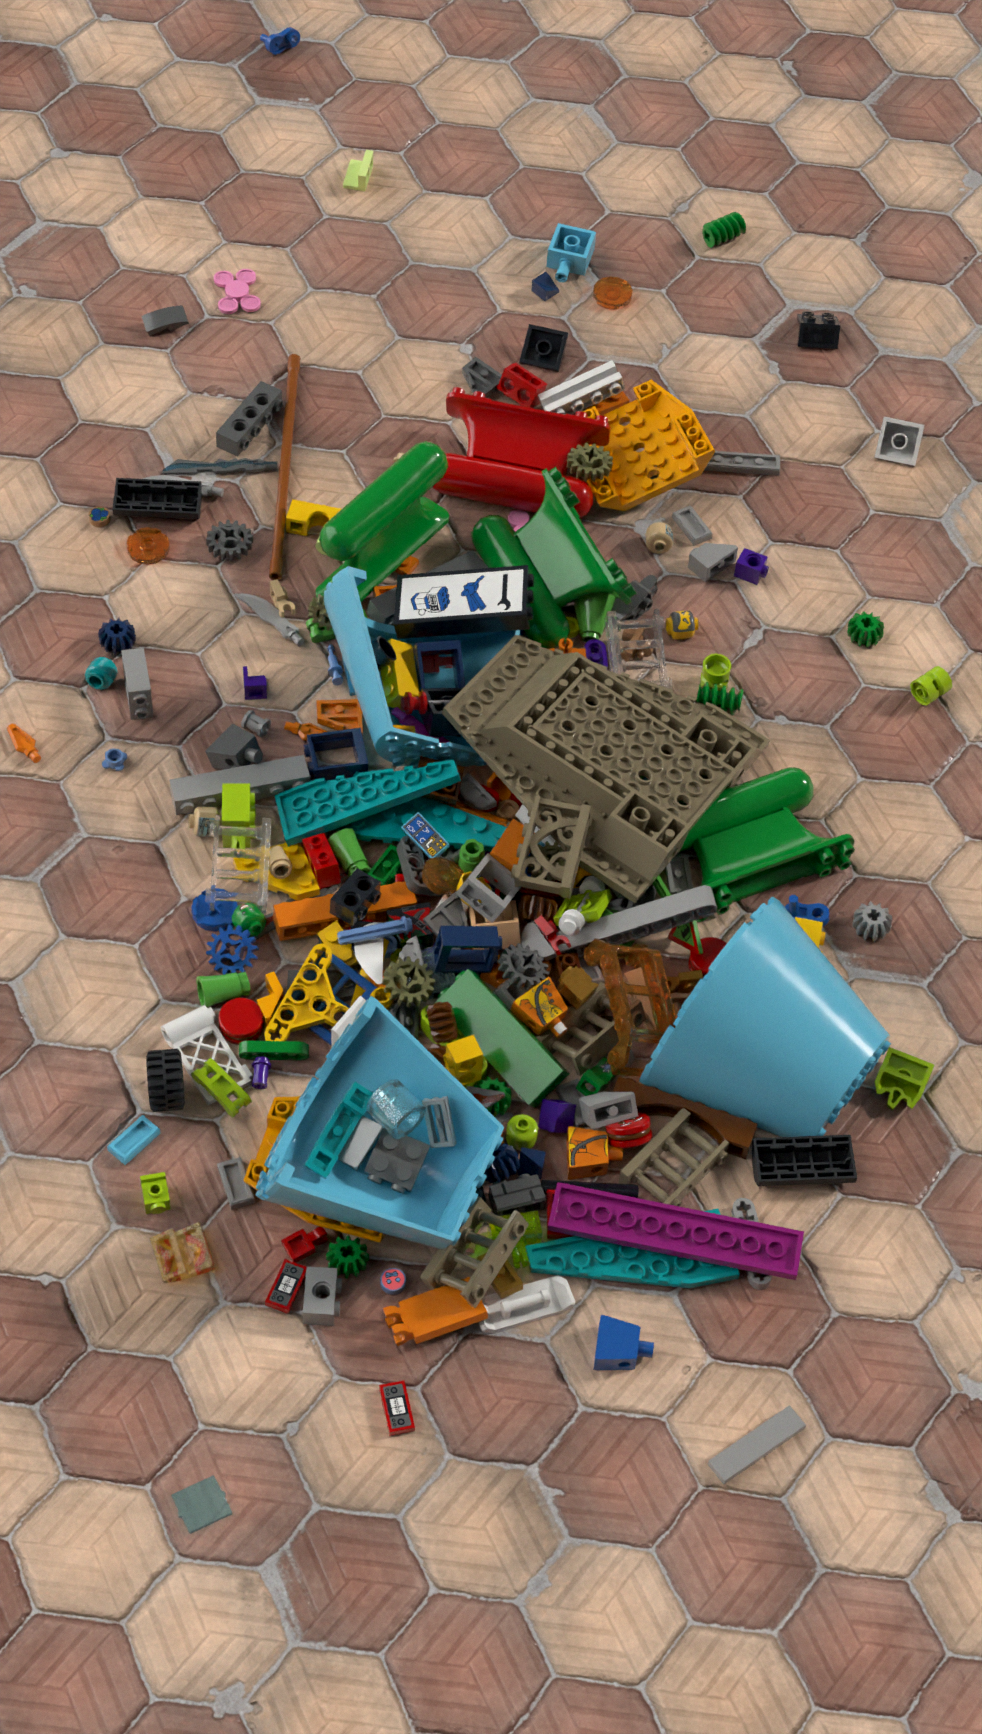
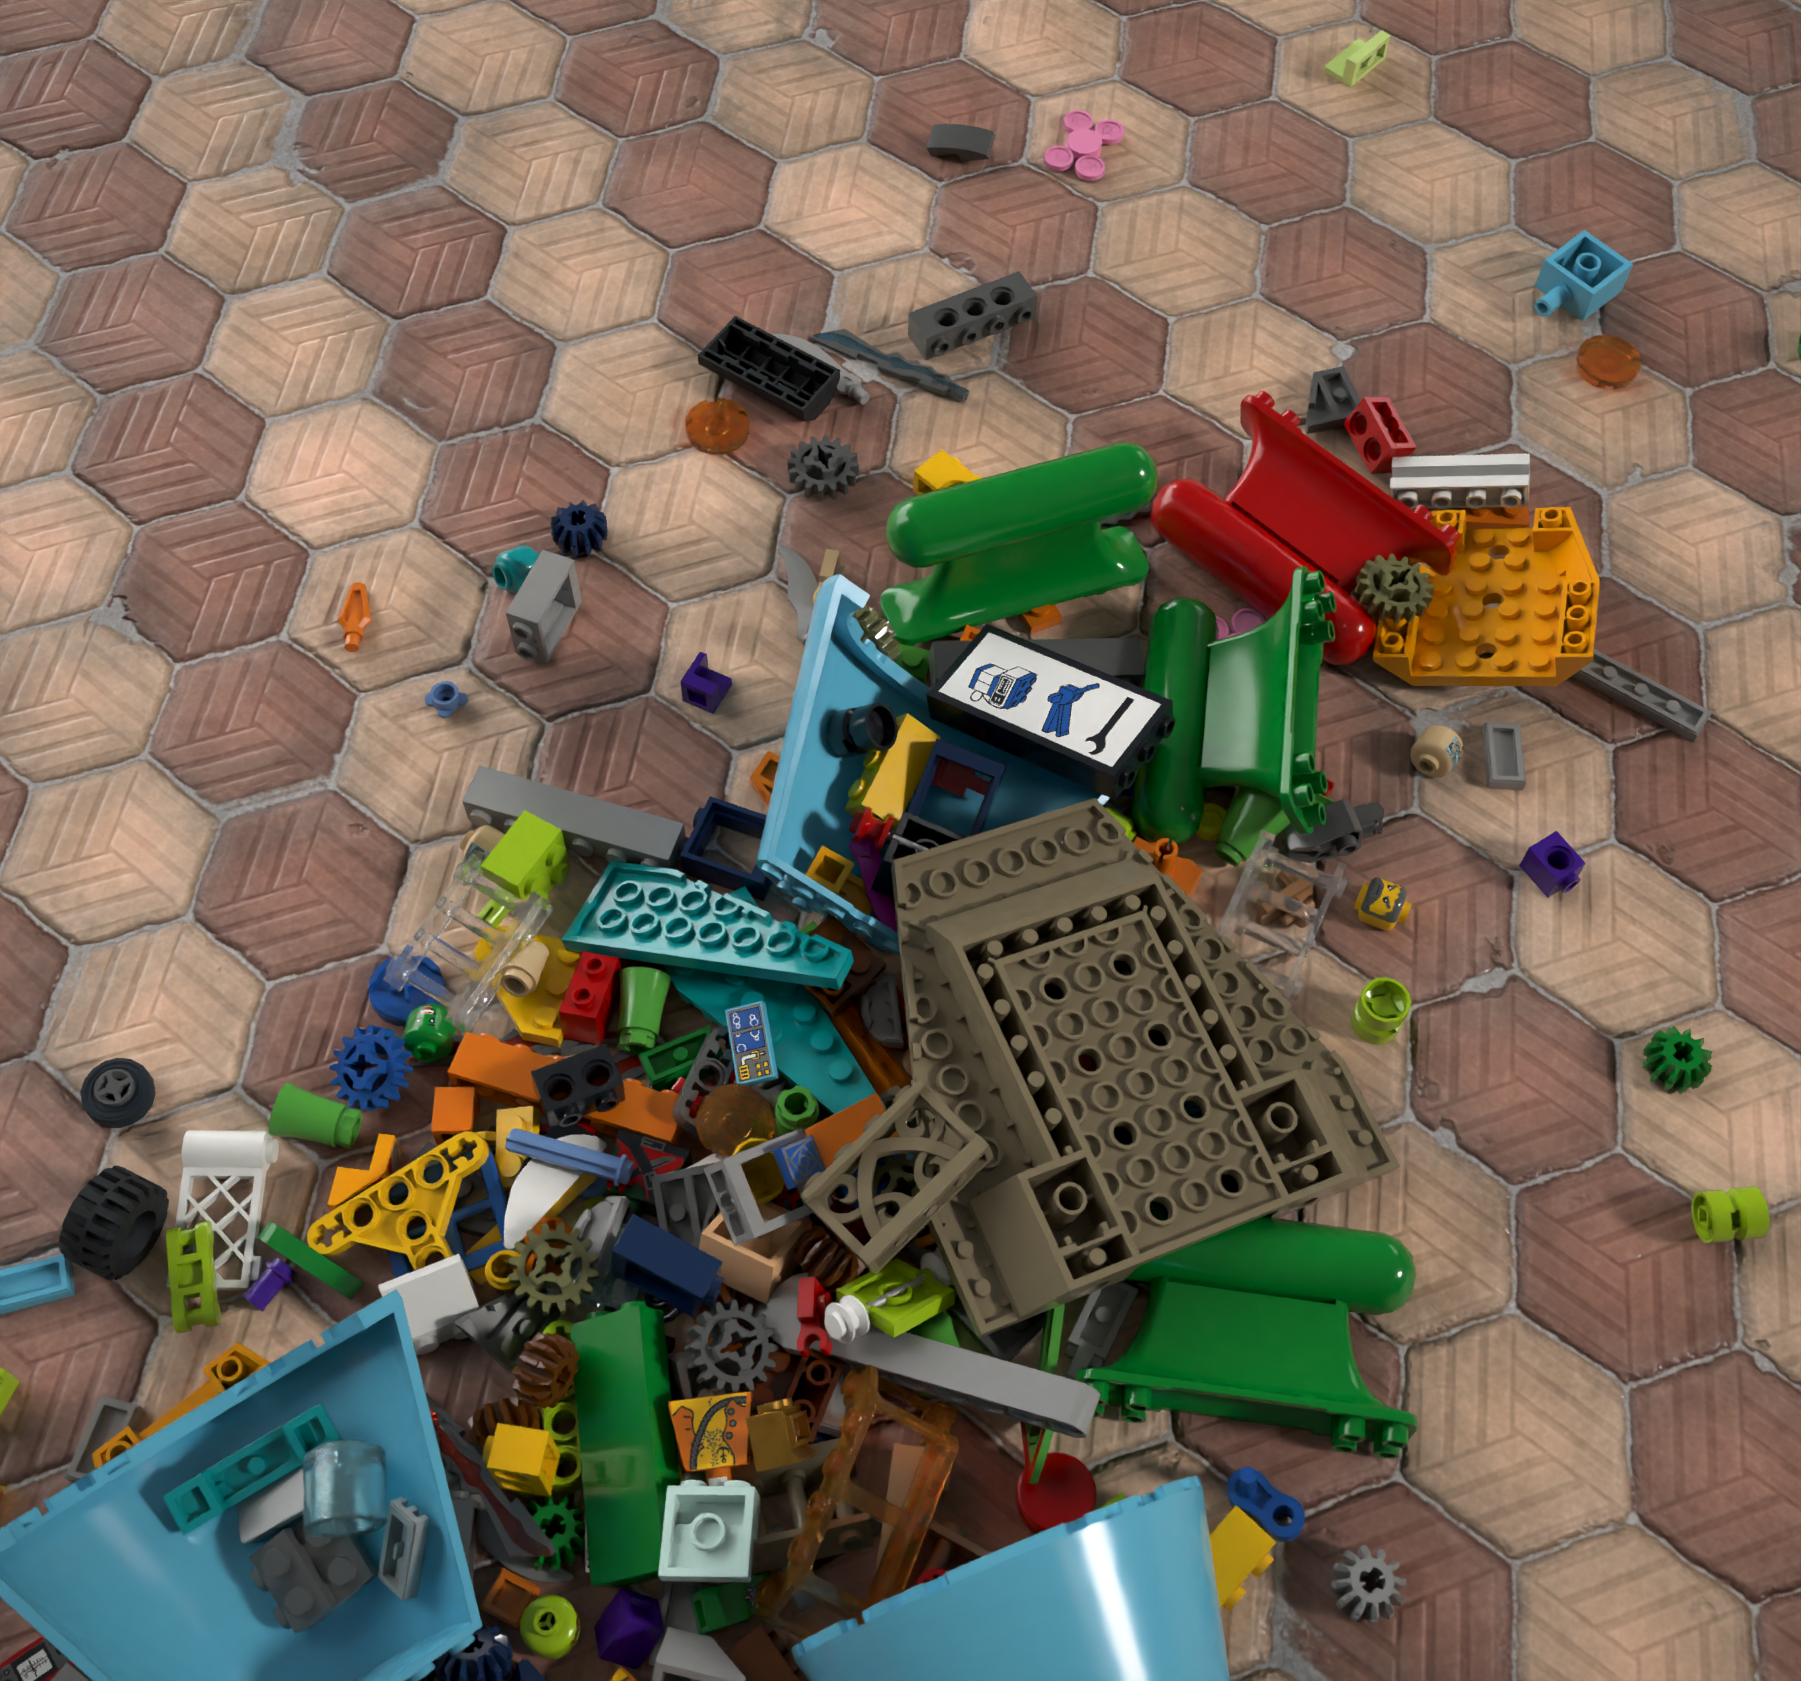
camera: 35 degrees right, 5 degrees up
tile [88,506,111,527] -> none
dark grey torso [205,724,263,770] -> none
red head [218,998,264,1045] -> none
light grey bush [241,710,271,738] -> none
dark orange piece [269,354,301,580] -> none
orange piece [284,721,328,741] -> none
black slope [519,324,569,372] -> none
dark blue slope [531,272,559,301] -> none
dark purple plate [584,639,608,670] -> none
pearl gold plate [661,970,703,996] -> none
light grey slope [688,543,738,582] -> none
green piece [696,682,744,716] -> none
none -> black wheel [80,1058,156,1128]
none -> orange panel [431,1087,481,1145]
none -> light aqua plate [658,1480,761,1582]
none -> blue tile [773,1135,826,1190]

